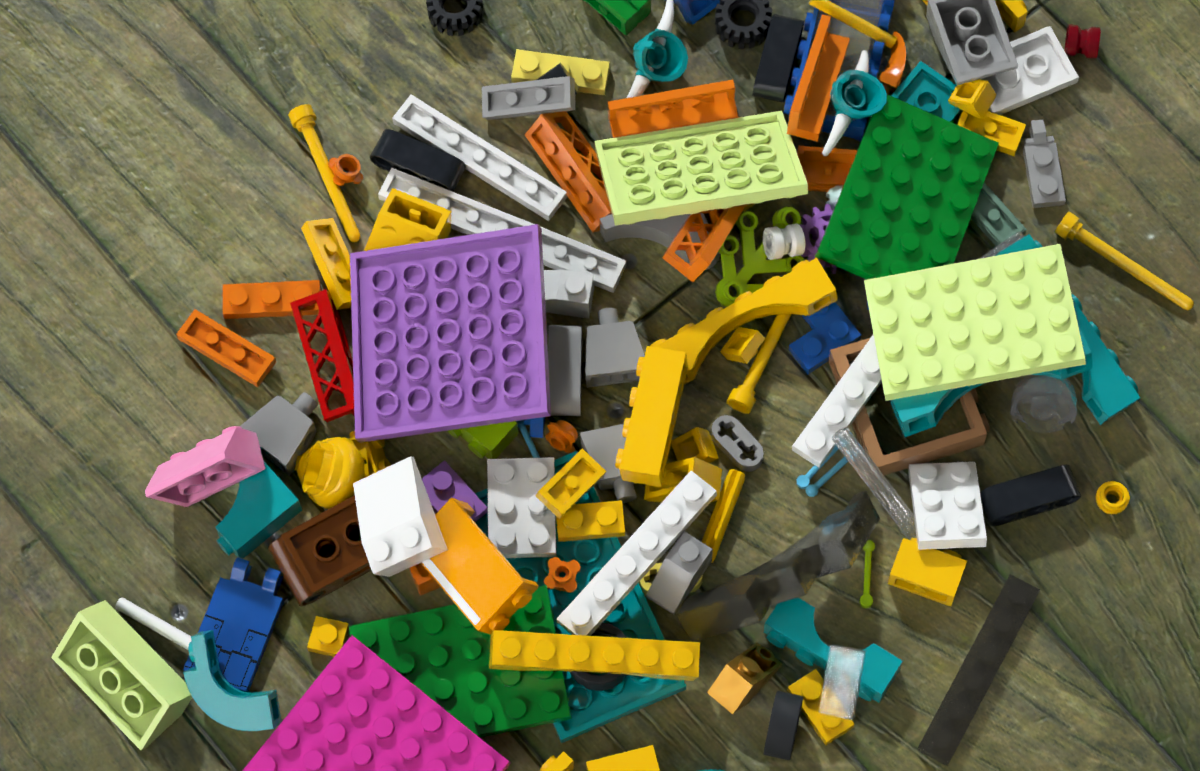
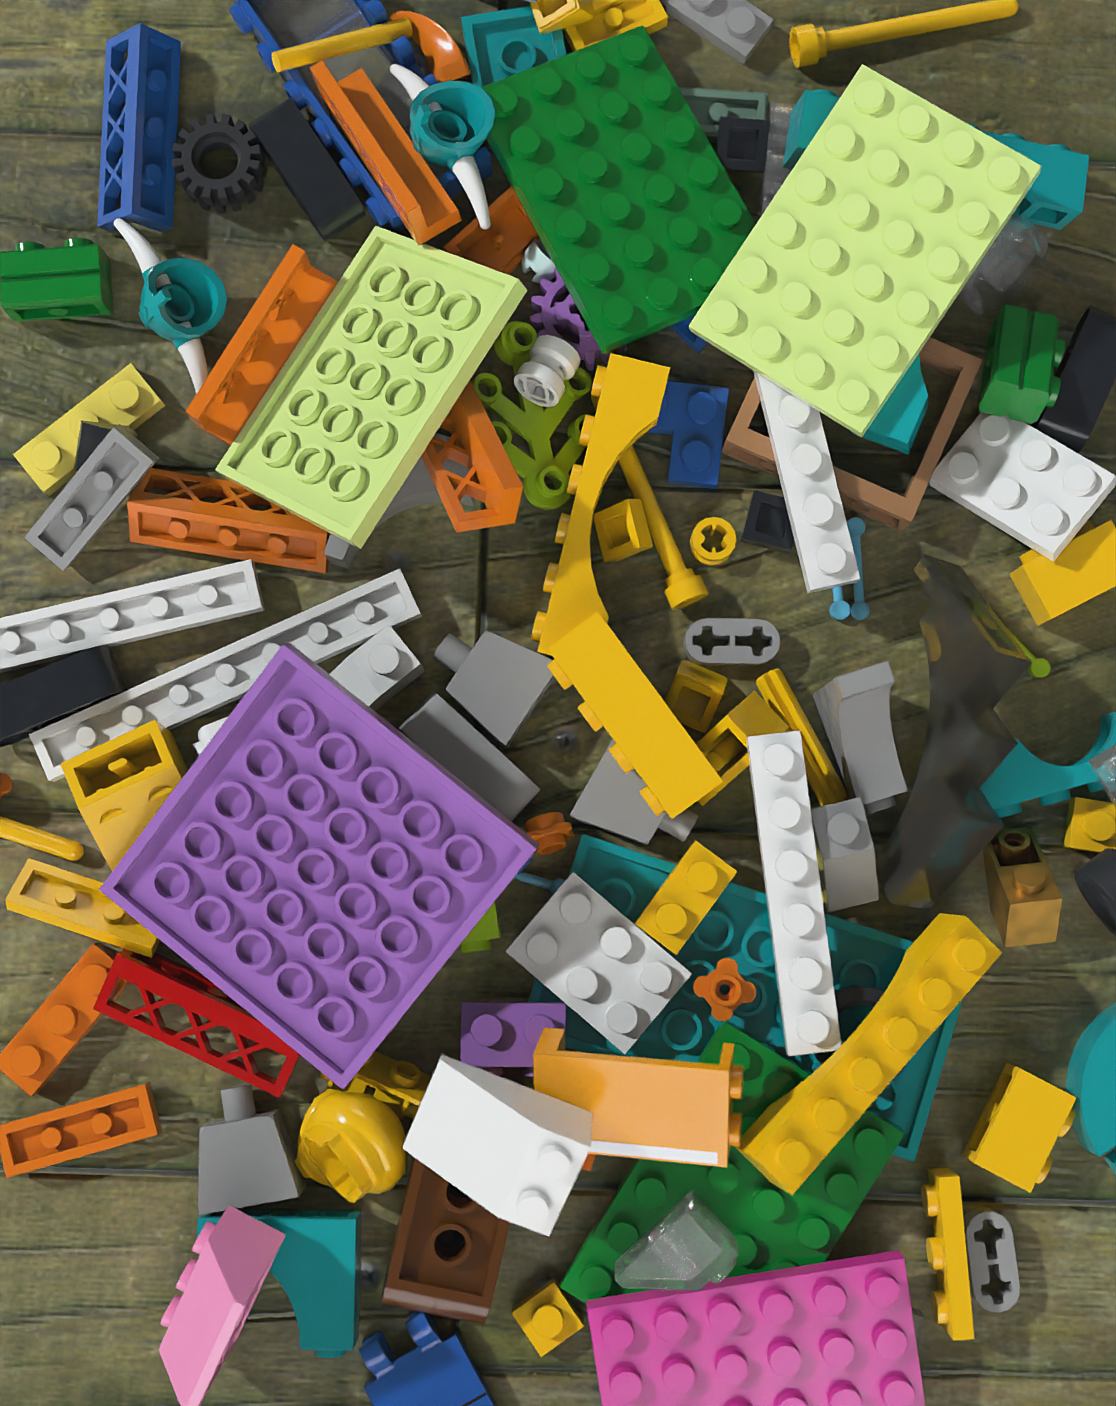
camera: 50 degrees left, 15 degrees up
yellow plate [535,448,606,519] -> none
clear axle [832,428,917,539] -> none
none -> clear slope [615,1190,739,1291]
none -> yellow bush [689,517,736,566]
none -> black plate [715,116,770,173]
none -> black plate [740,490,794,554]
none -> light grey arch [812,661,908,814]
none -> green brick [978,304,1065,424]

